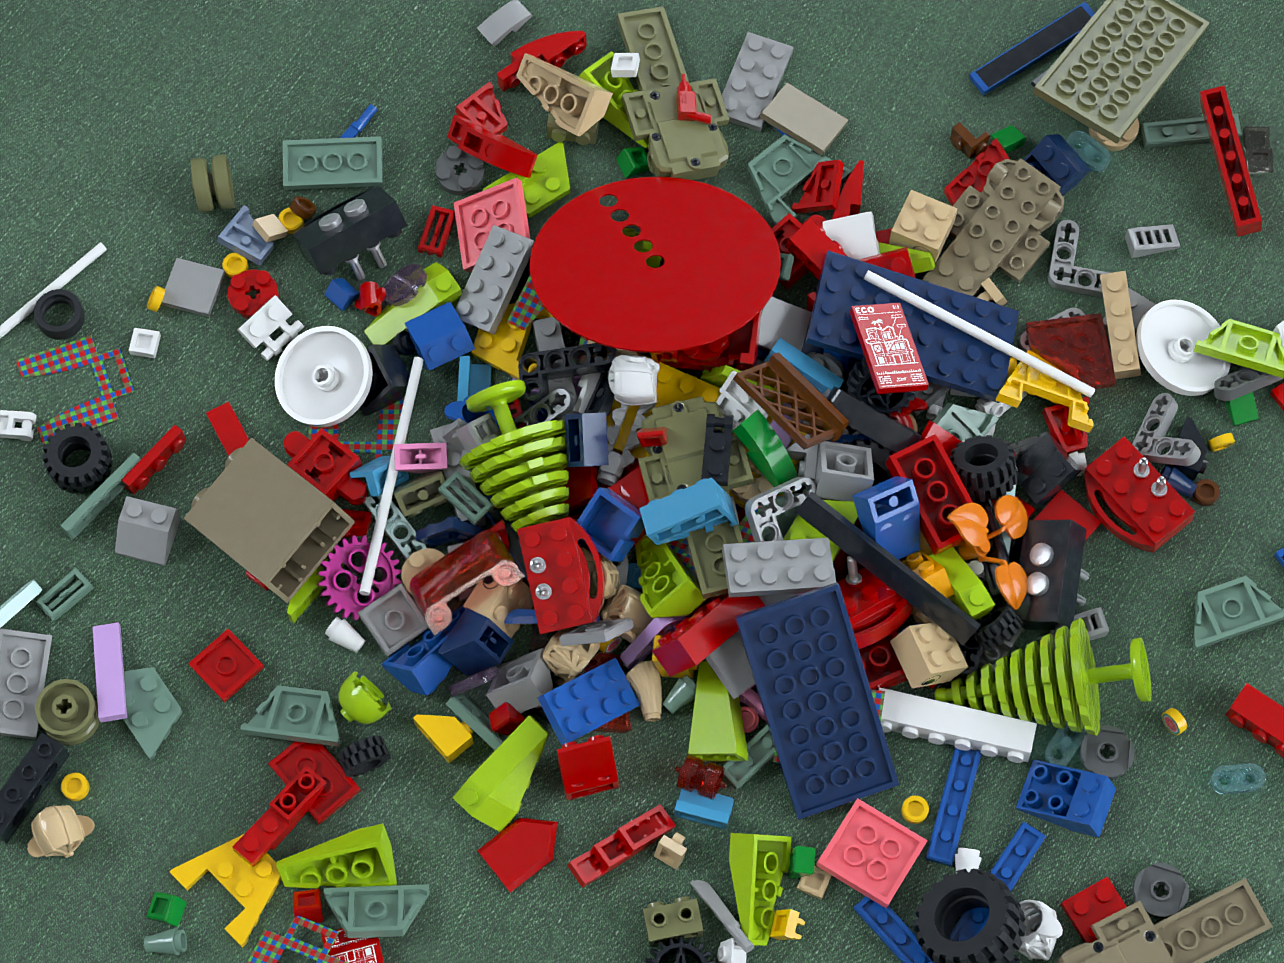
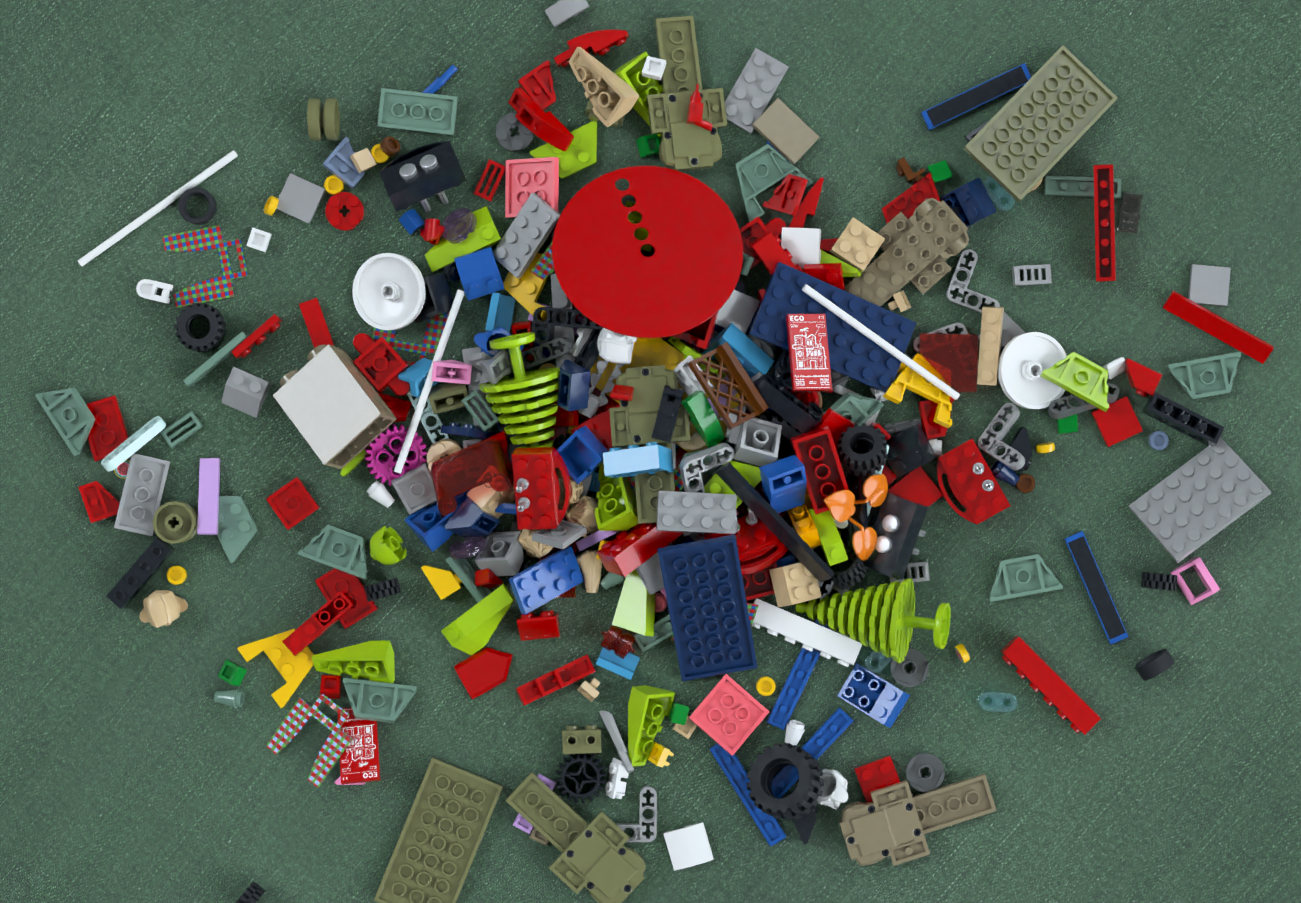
camera: 10 degrees right, 20 degrees up
white plate [237,295,304,361] -> none

